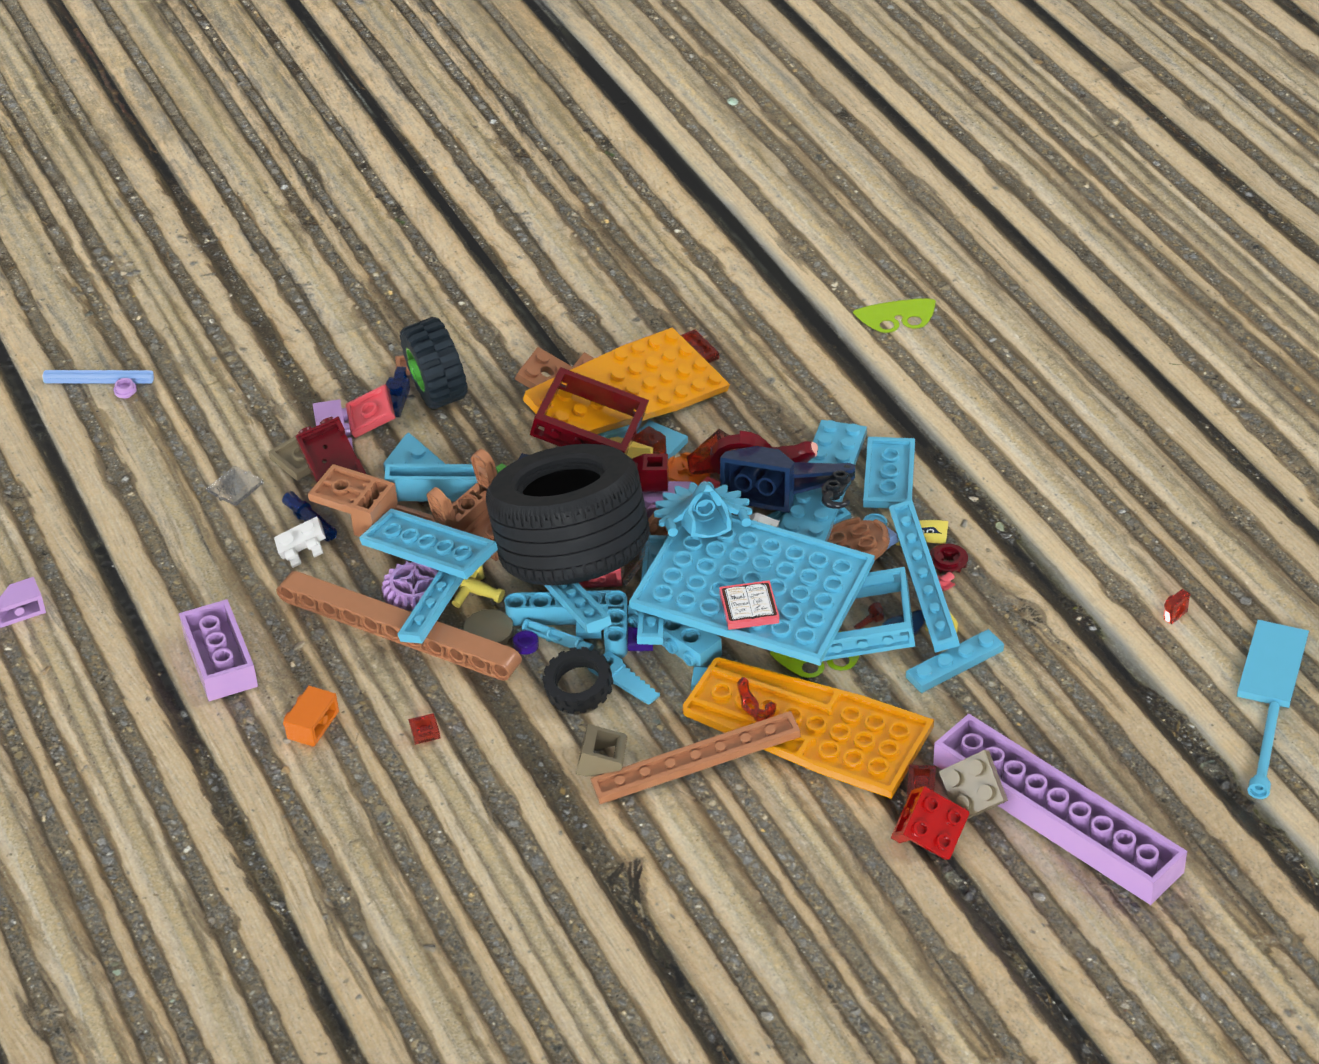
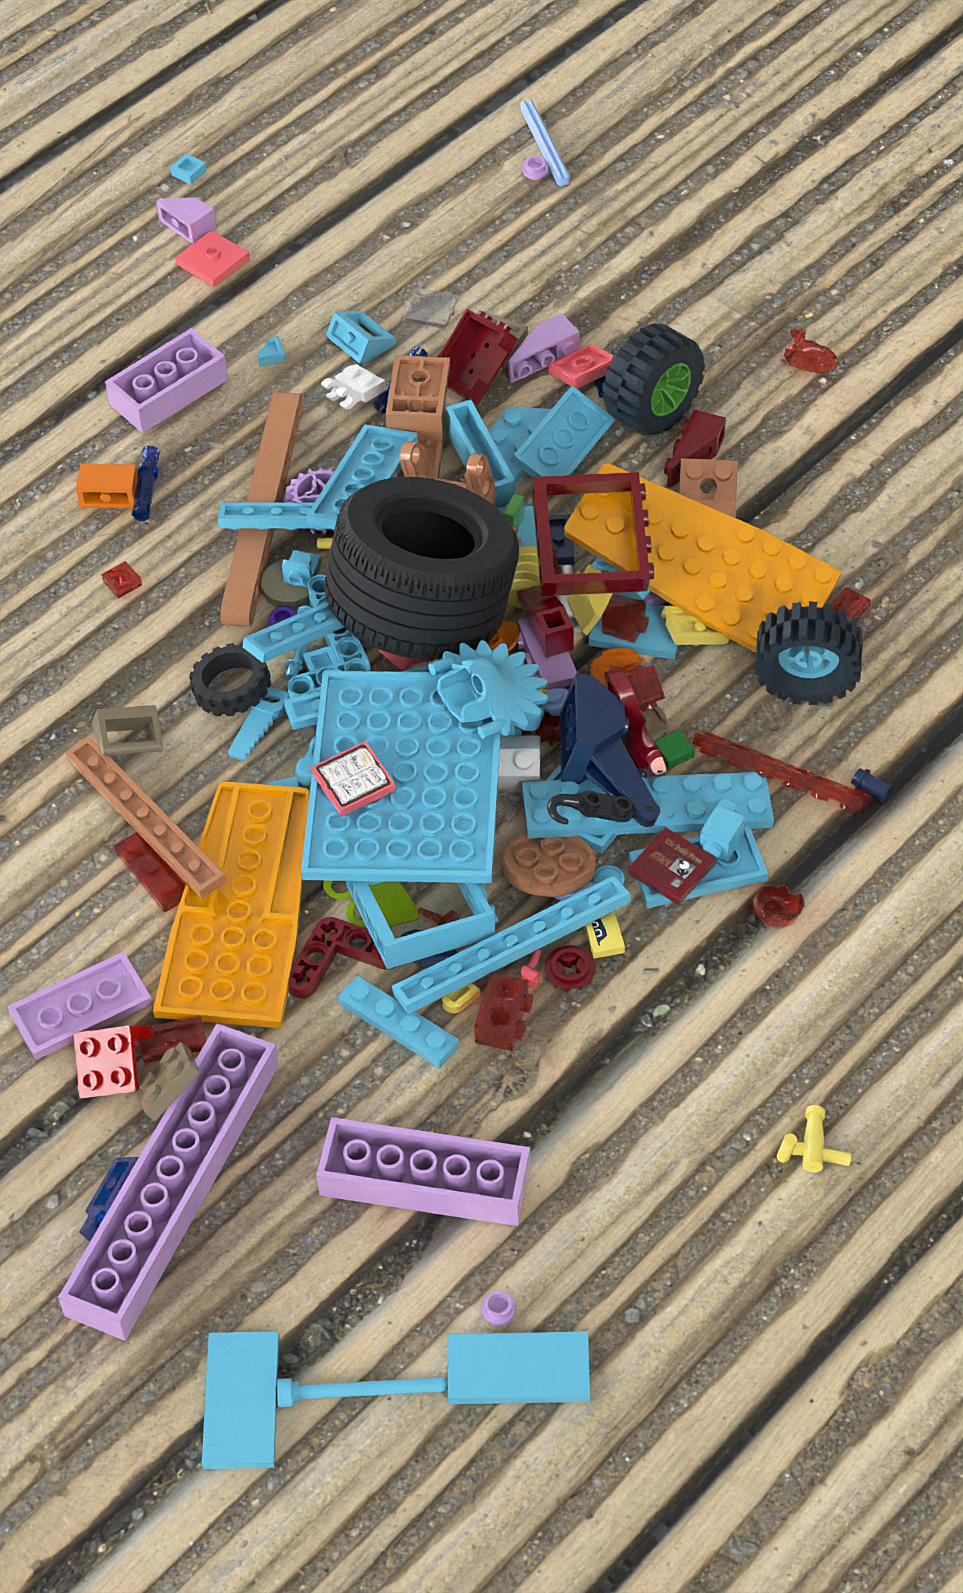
camera: 70 degrees right, 10 degrees up
clear red cap [737,677,776,722] -> none
clear red plate [1164,589,1190,624] -> none
none -> lavender plate [7,951,153,1060]
none -> clear blue hinge [79,1157,139,1242]
none -> clear red plate [113,832,185,913]
none -> clear blue pin [132,445,160,521]
none -> coral plate [175,230,250,287]
none -> medium azure tile [202,1331,279,1469]
none -> medium azure tile [258,336,286,367]
none -> medium azure bracket [282,550,322,587]
none -> dark red beam [288,917,395,998]
none -> lavender brick [316,1117,531,1226]
none -> medium azure tile [326,311,397,364]
none -> clear red brick [474,973,534,1051]
none -> lavender plate [481,1291,516,1326]
none -> medium azure plate [510,386,615,478]
none -> dark red tile [628,827,716,905]
none -> light yellow plate [661,606,729,645]
none -> dark red slope [664,410,726,488]
none -> clear red plate [692,730,871,812]
none -> medium azure brick [699,805,745,862]
none -> clear red hair [753,885,805,929]
none -> black wheel [755,601,863,705]
none -> light yellow piece [777,1105,851,1173]
none -> clear red piece [781,328,838,373]
none -> dark blue pin [851,768,893,802]

